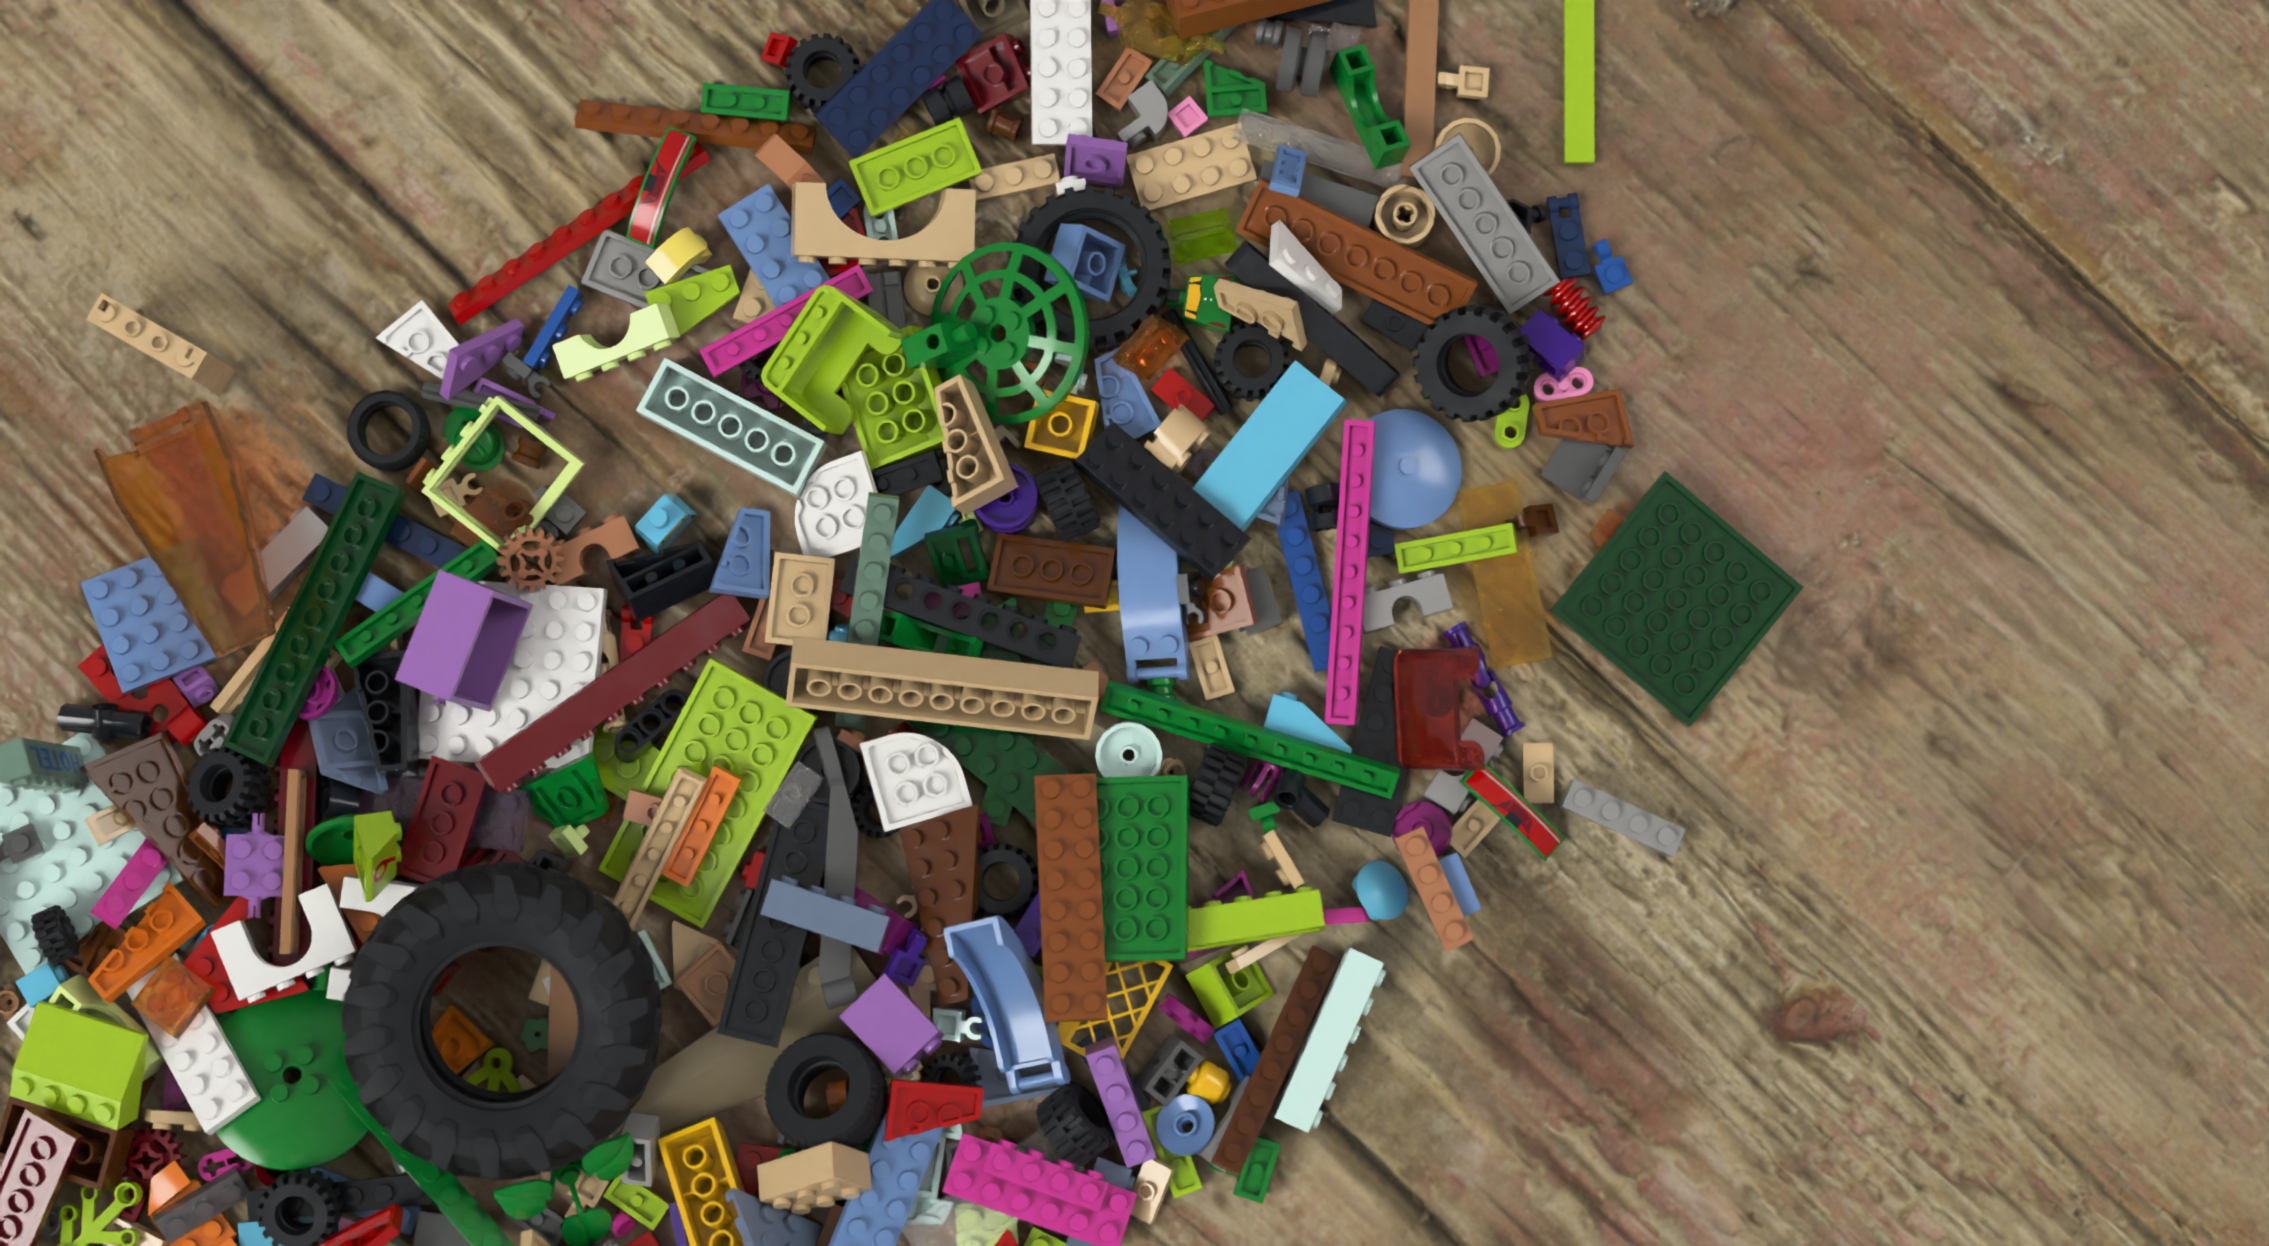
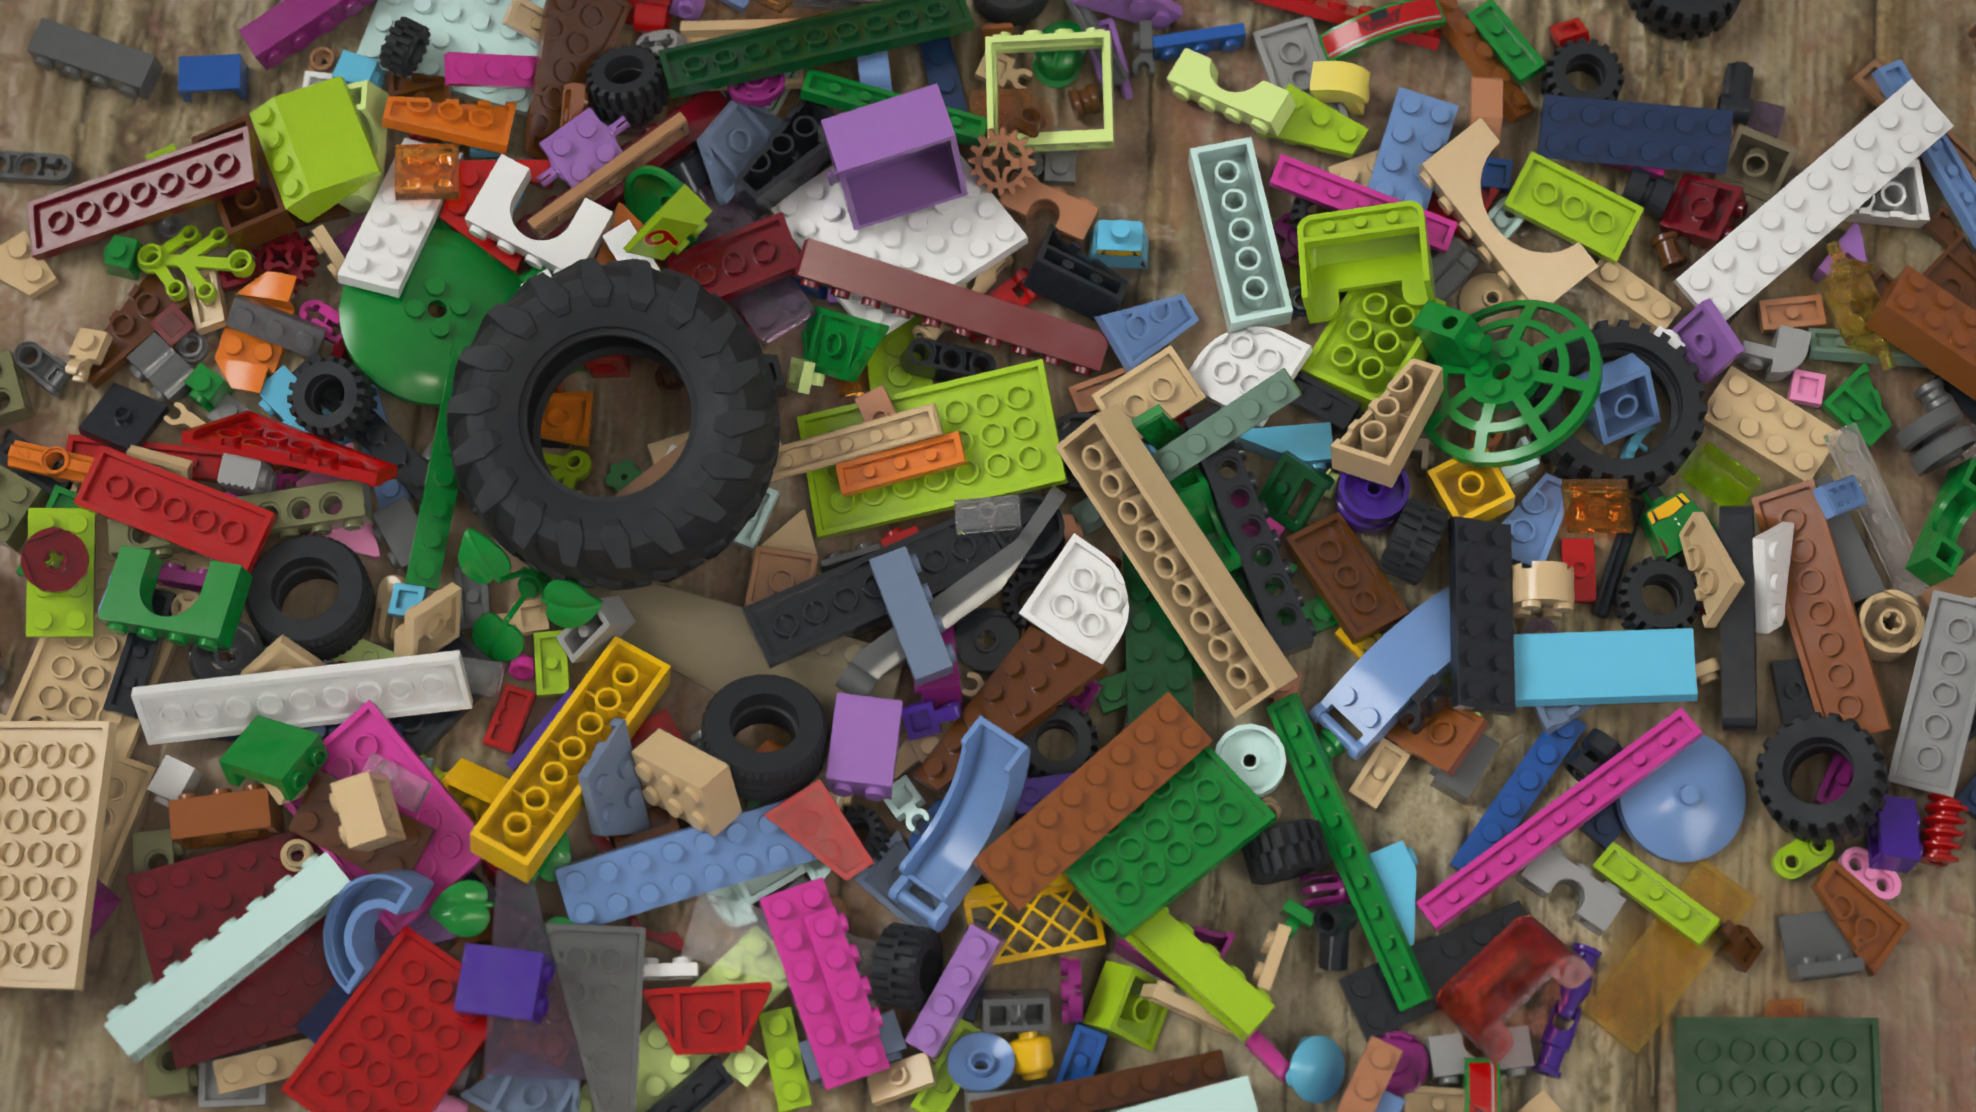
camera: 50 degrees right, 10 degrees down
none -> black plate [954,608,1019,674]
none -> green plate [1132,404,1185,451]

